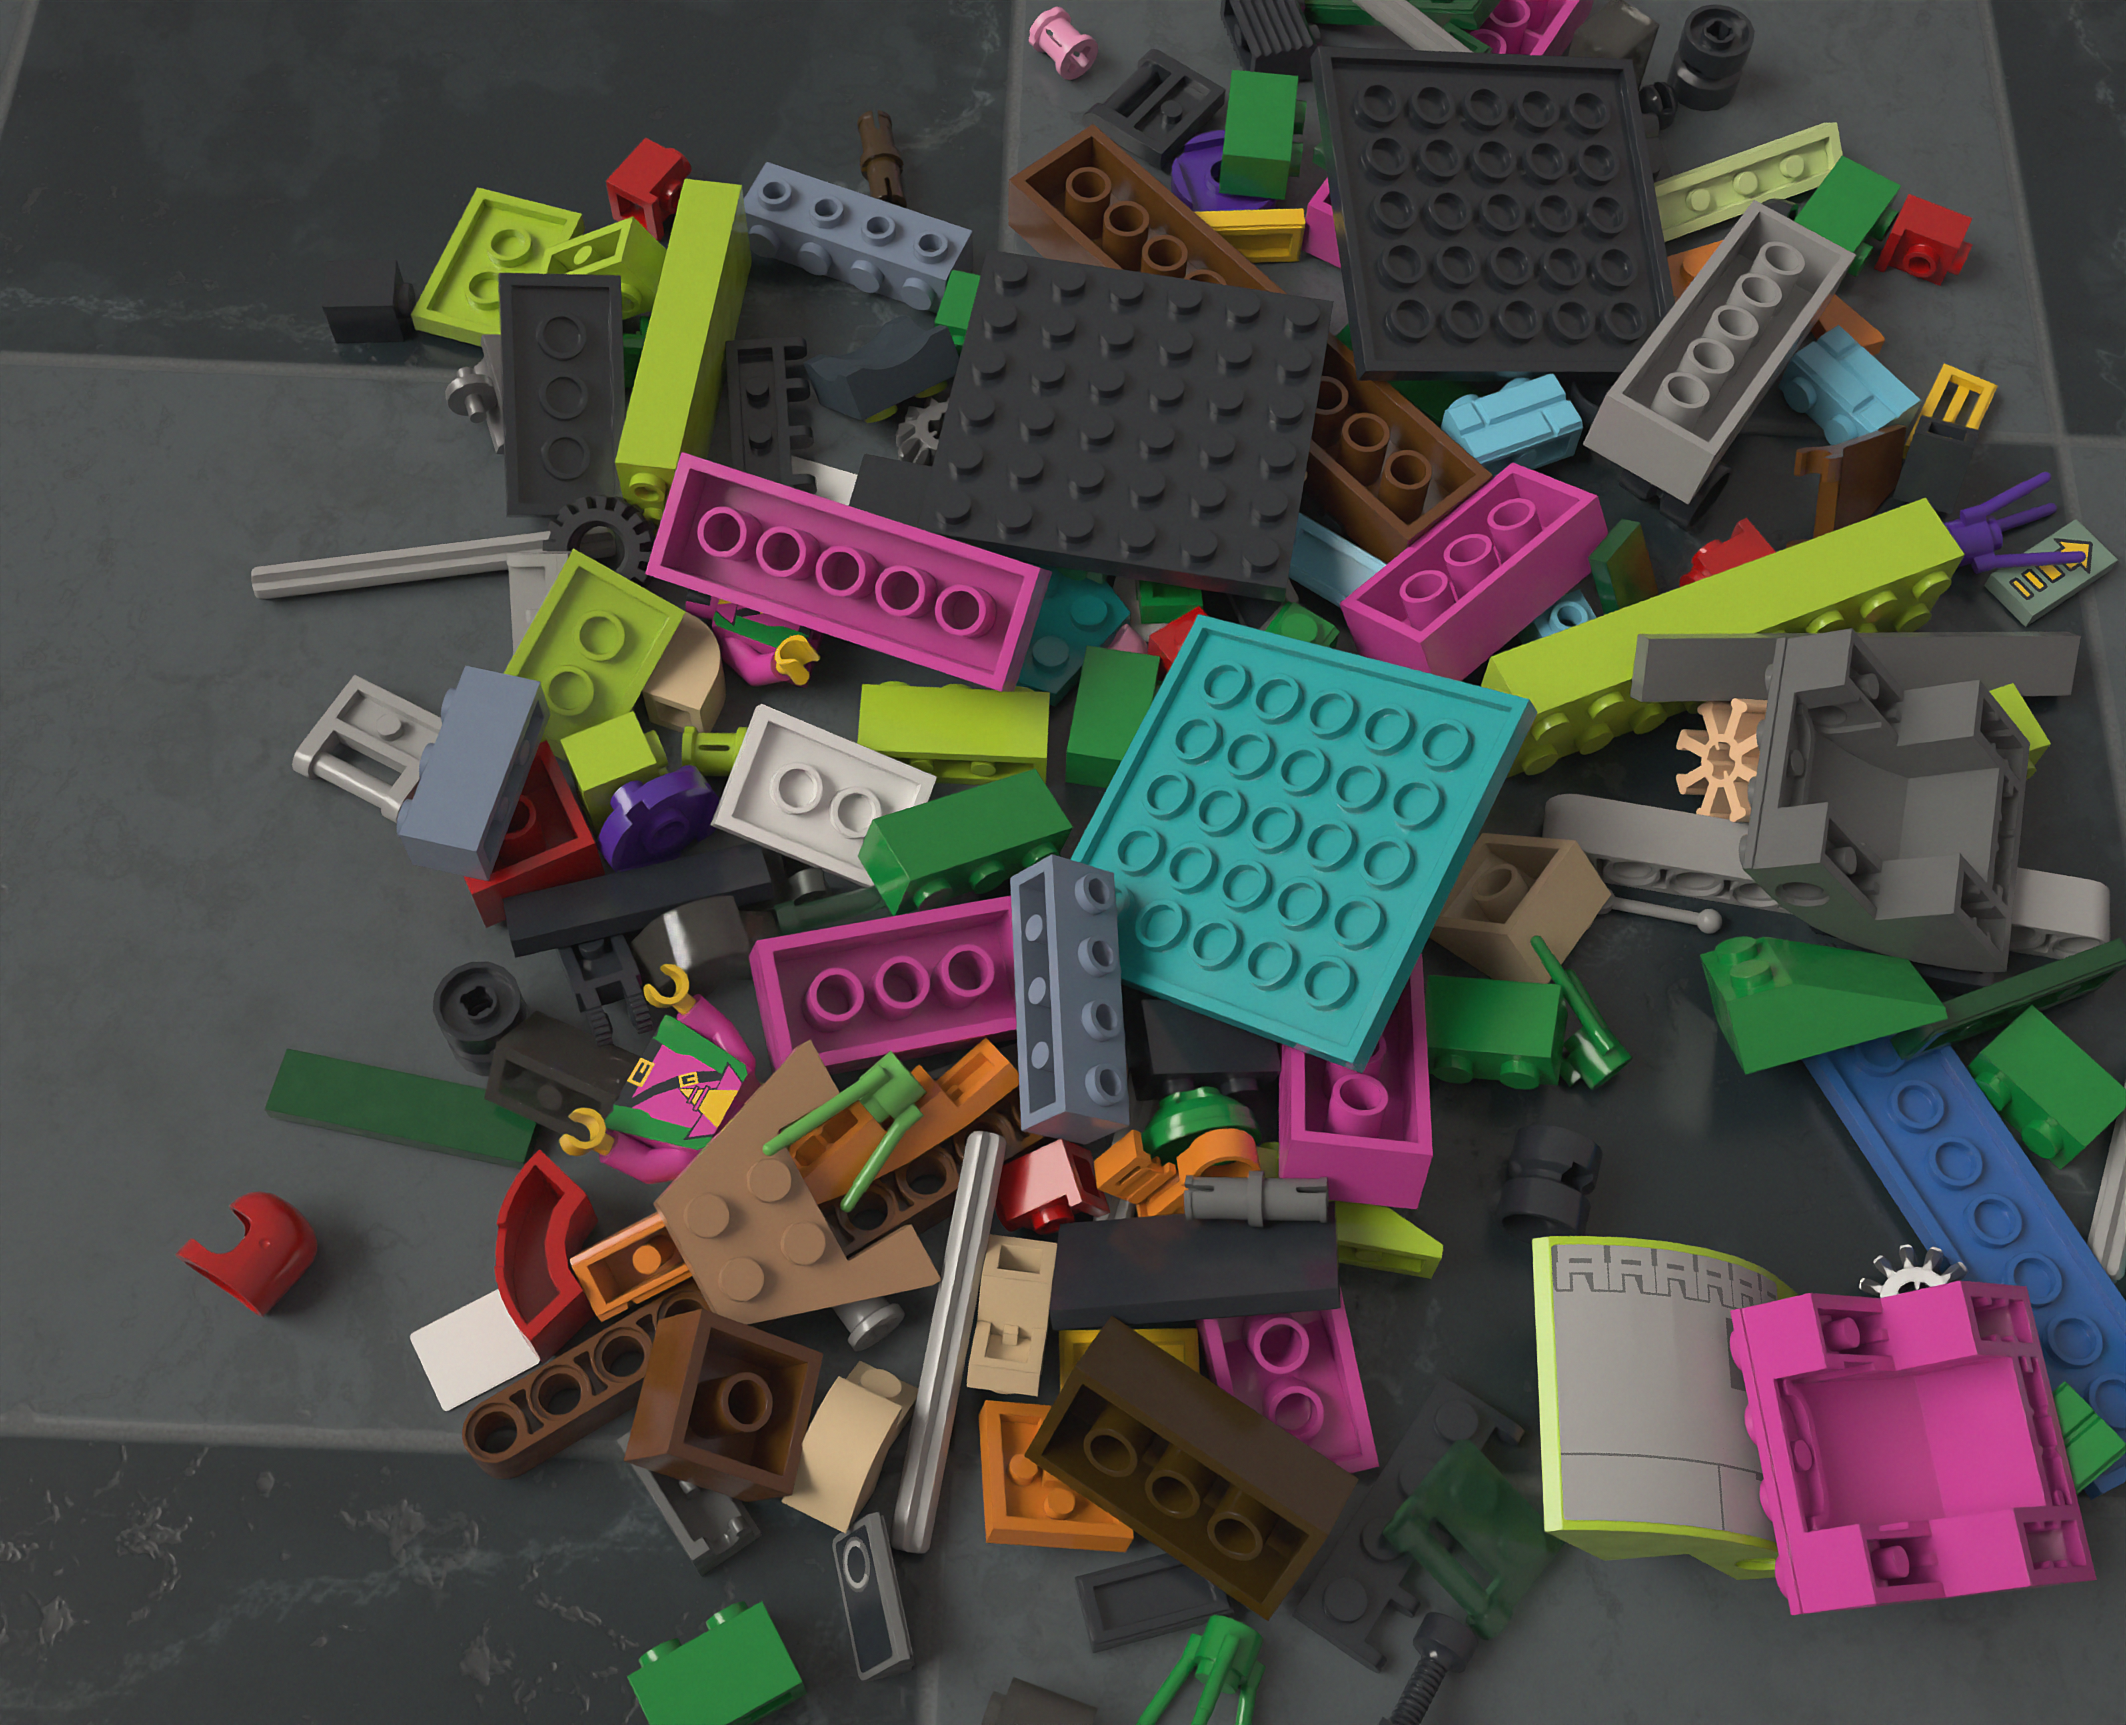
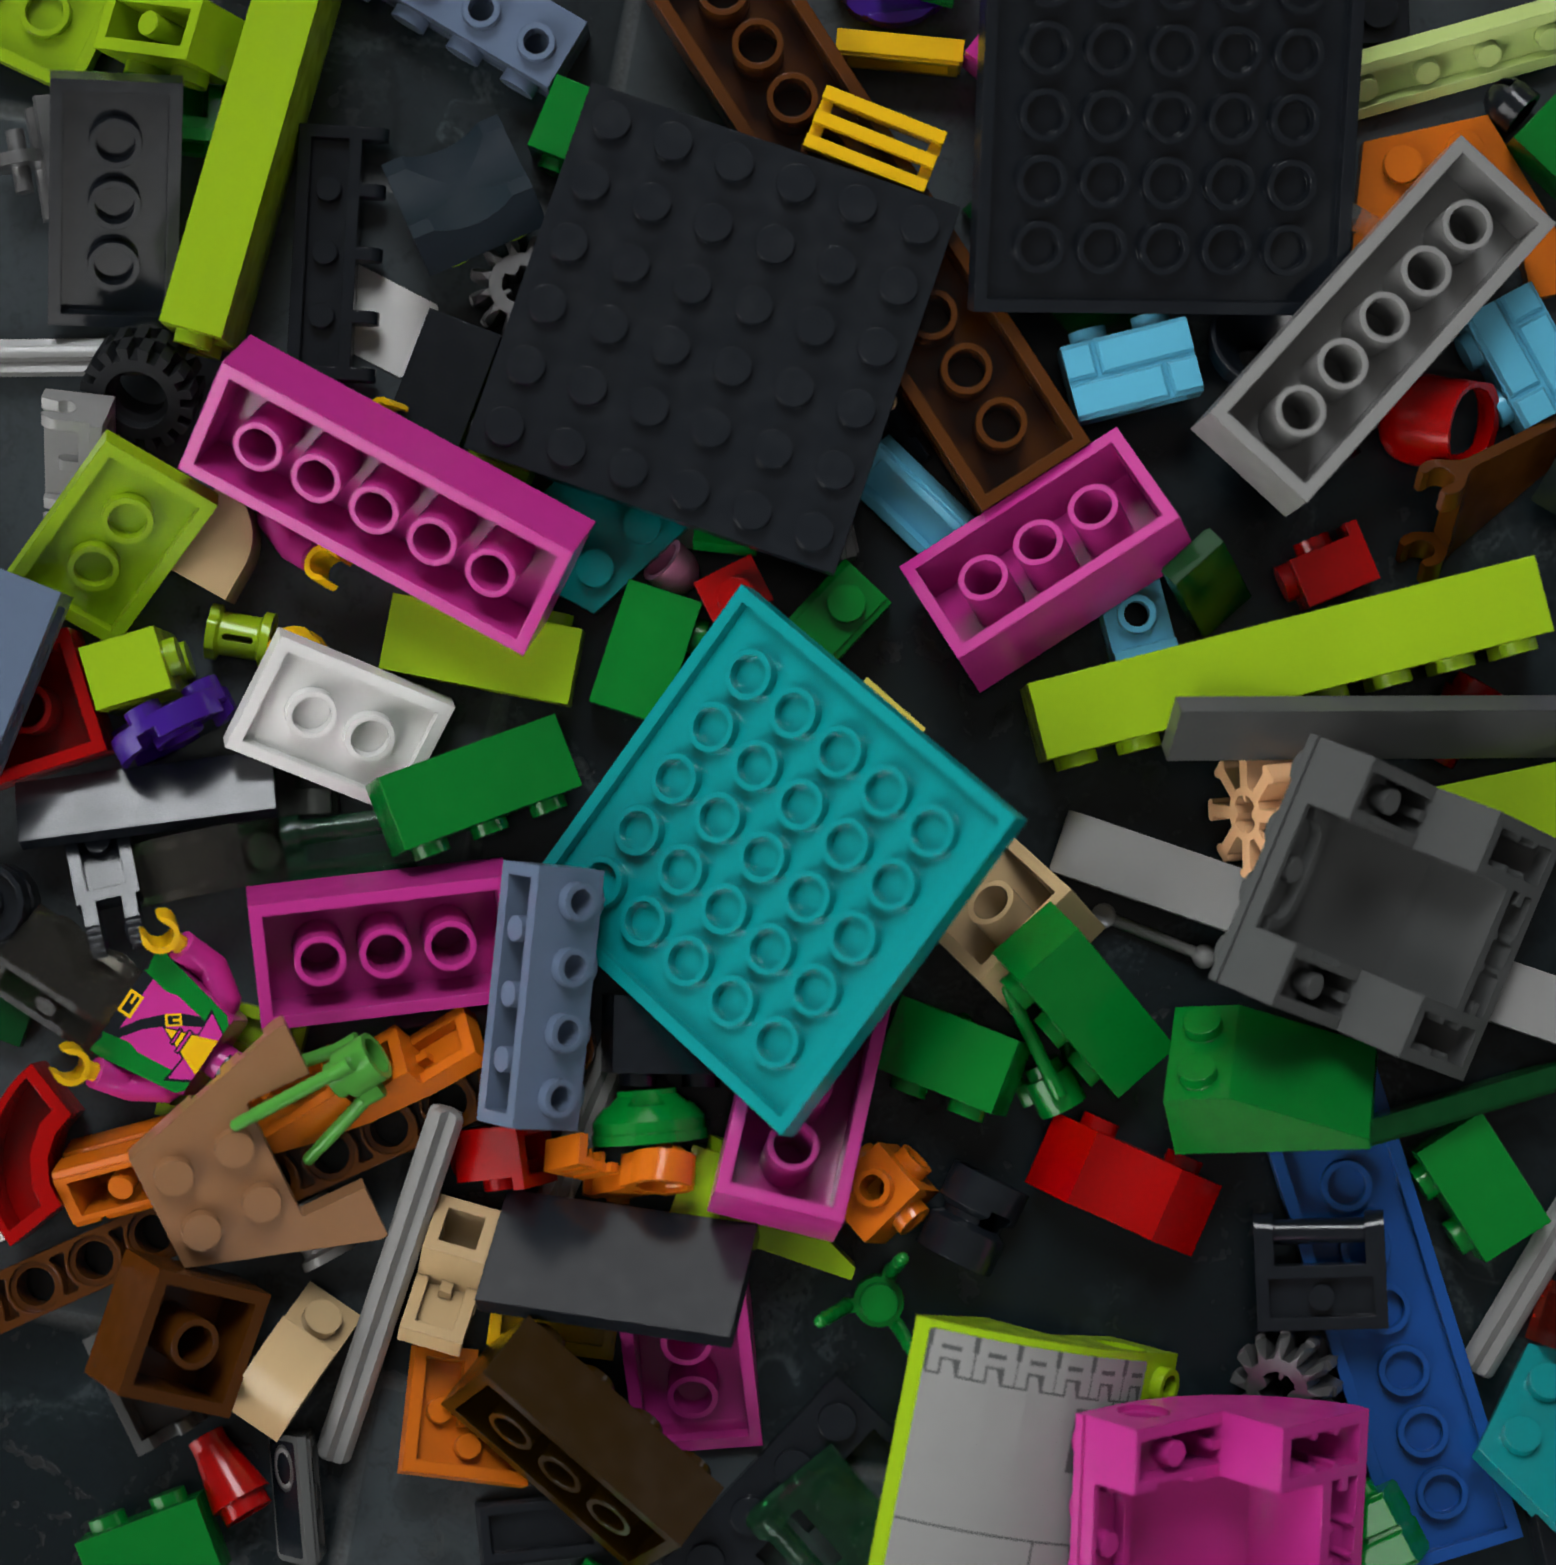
camera: 15 degrees right, 25 degrees up
dark grey pin [1184,1170,1329,1227] -> none
none -> red cone [188,1426,272,1528]
none -> yellow tile [803,85,948,194]
none -> green plant [814,1252,912,1356]
none -> orange brick [844,1142,939,1244]
none -> green brick [992,901,1171,1098]
none -> red brick [1025,1111,1222,1256]
none -> black plate [1253,1210,1389,1332]
none -> red helmet [1378,373,1499,467]

